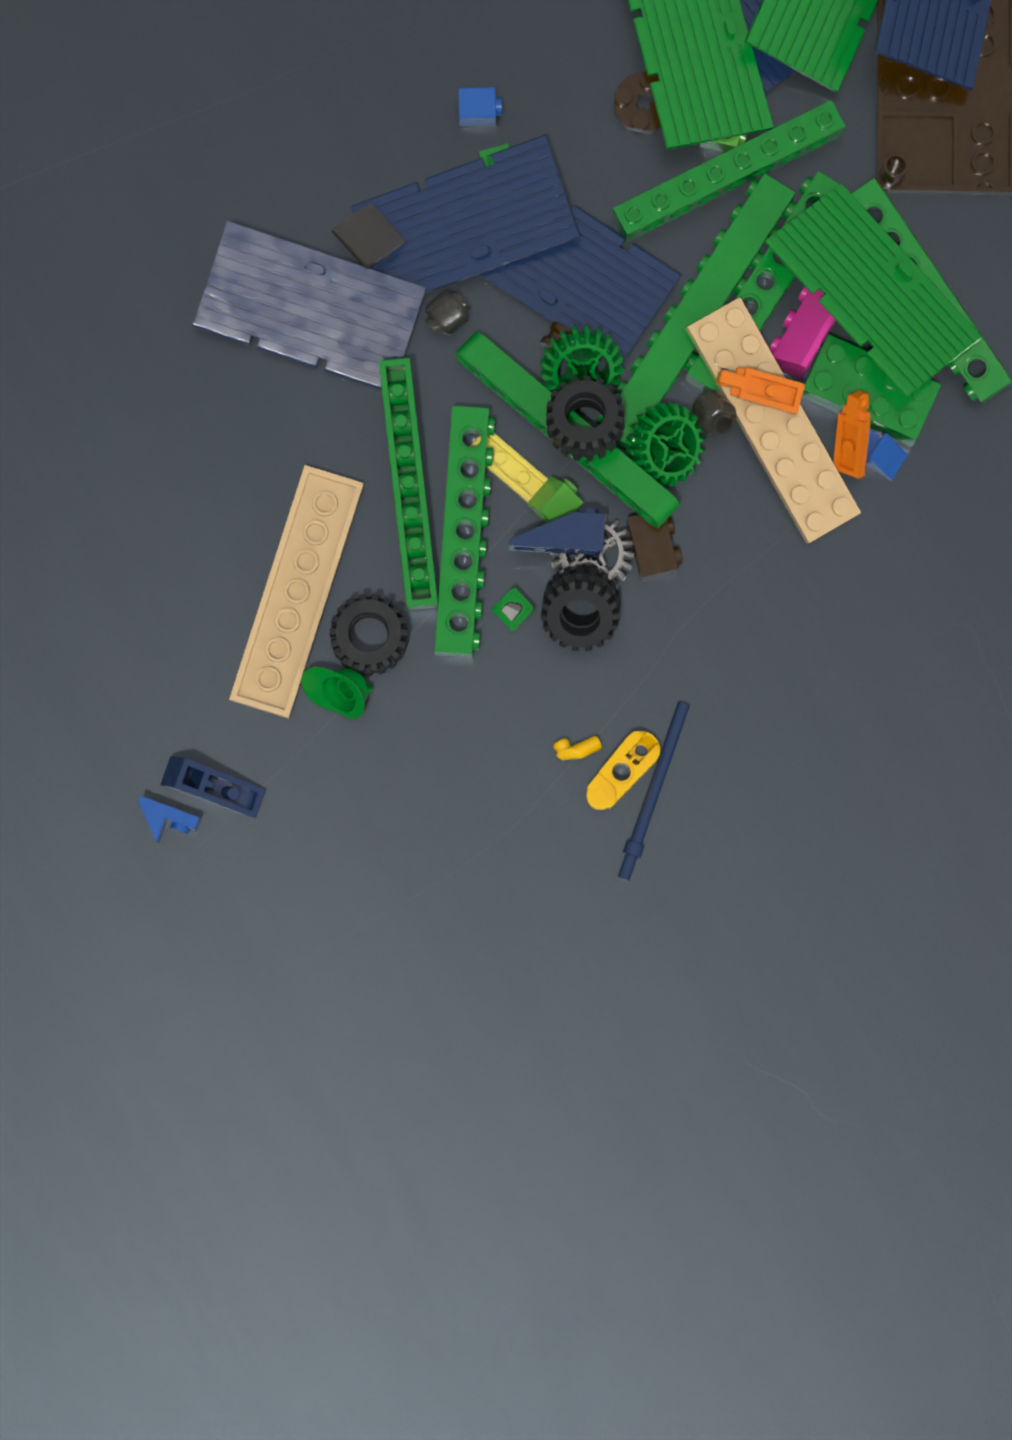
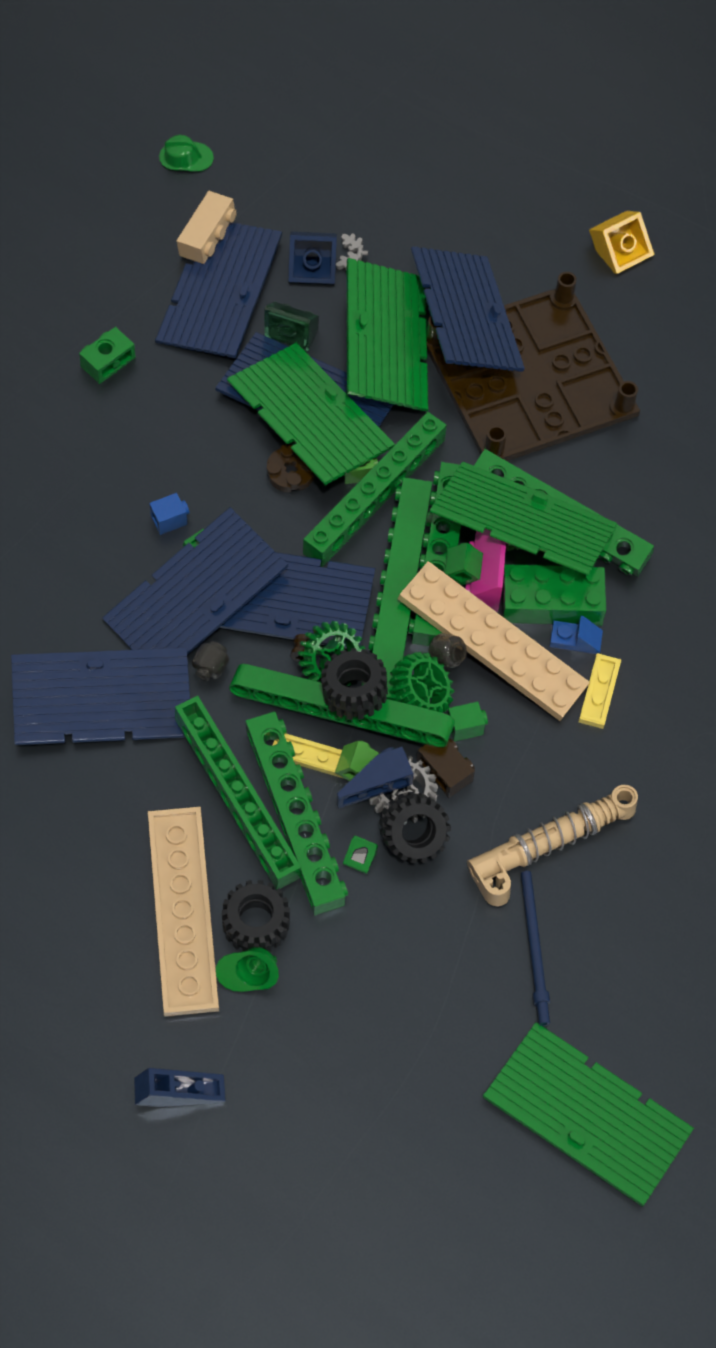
camera: 25 degrees left, 20 degrees down
blue slope [138,796,201,844] -> none
clear smoke piece [332,203,405,270] -> none
yellow arm [553,736,602,760] -> none
yellow piece [586,731,661,811] -> none
orange hinge [715,367,805,415] -> none
orange hinge [833,390,871,479] -> none
none -> green brick [445,543,483,586]
none -> green brick [448,702,488,742]
none -> tan piece [467,785,638,906]
none -> green door [483,1022,694,1207]
none -> light yellow tile [579,653,621,729]

